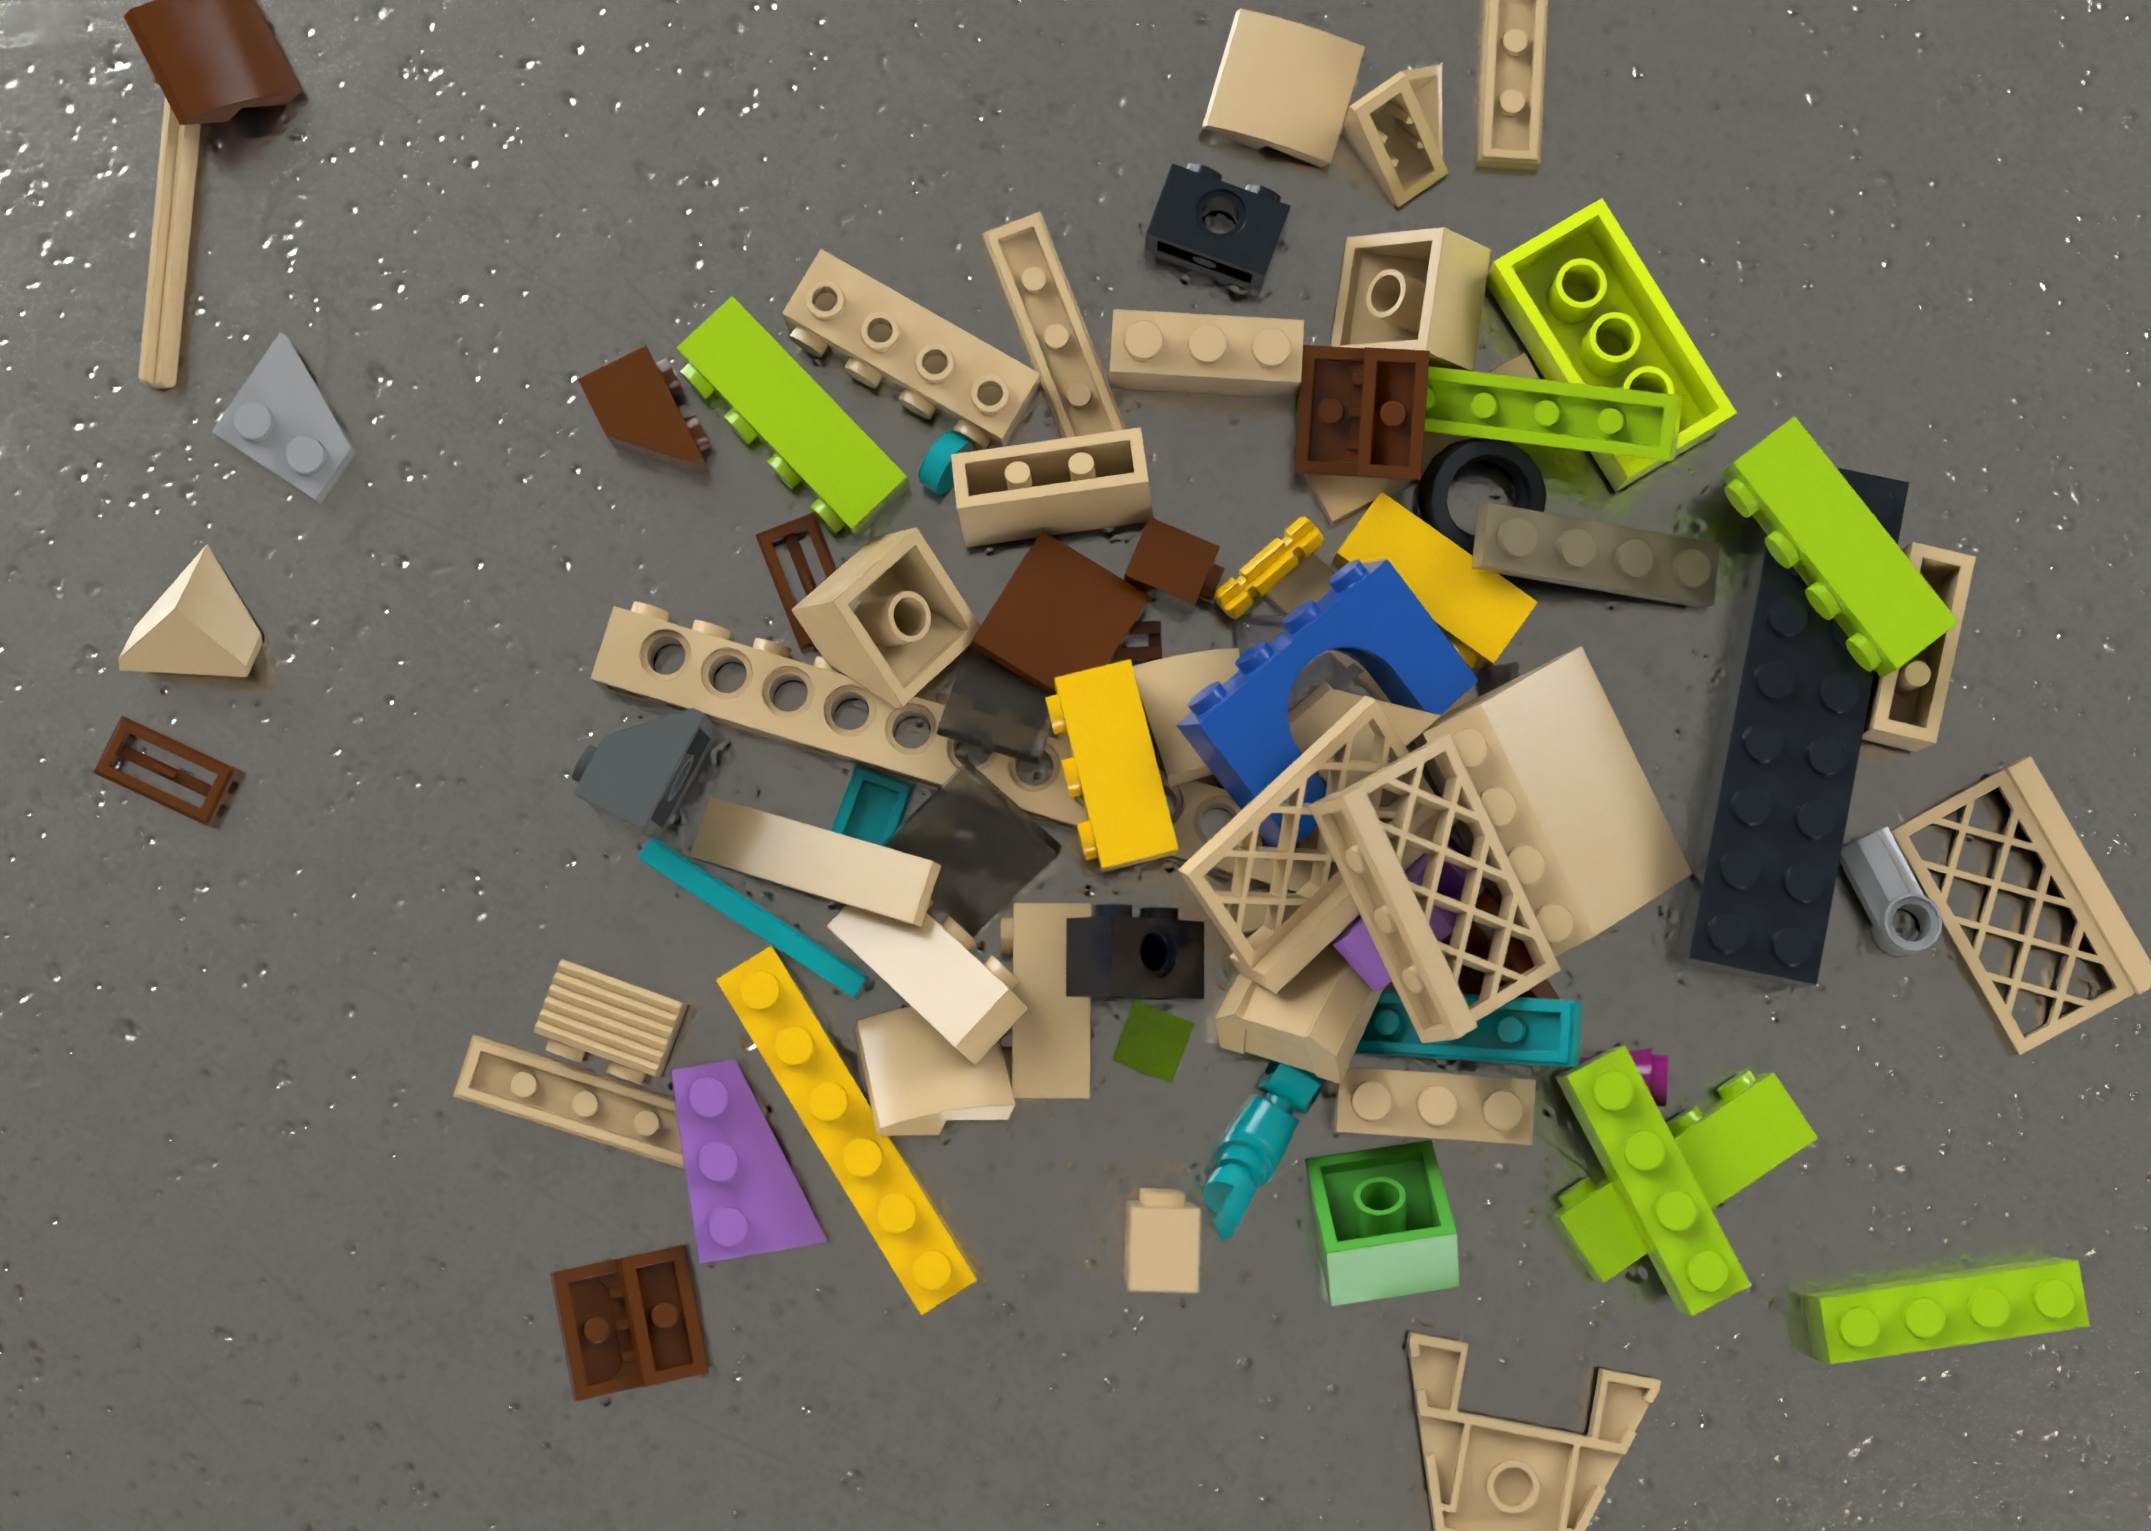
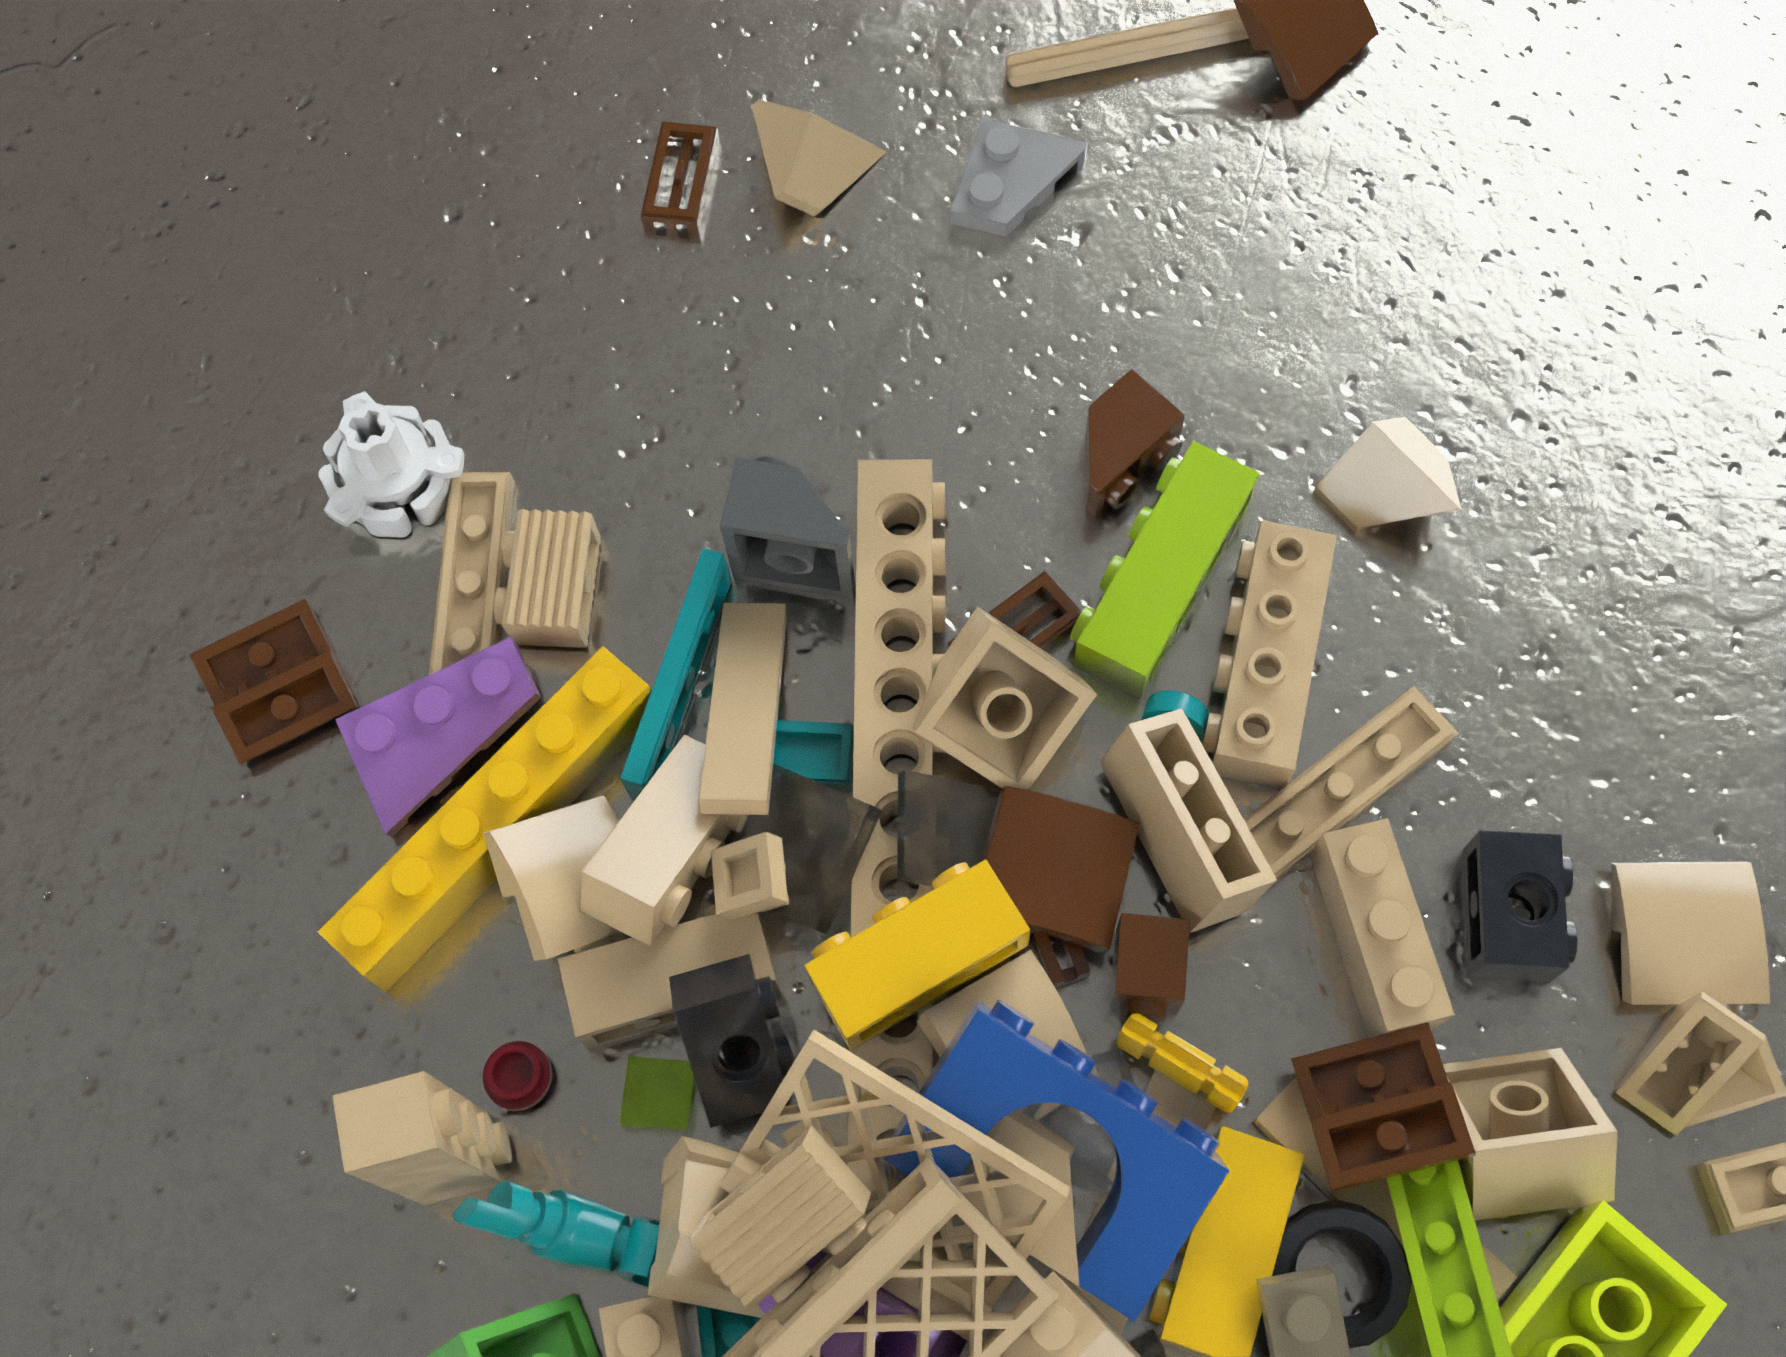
camera: 80 degrees right, 15 degrees down
none -> white piece [318,391,465,538]
none -> dark red plate [482,1041,552,1111]
none -> tan brick [689,1125,871,1310]
none -> tan tile [711,832,789,920]
none -> tan slope [1314,417,1461,534]

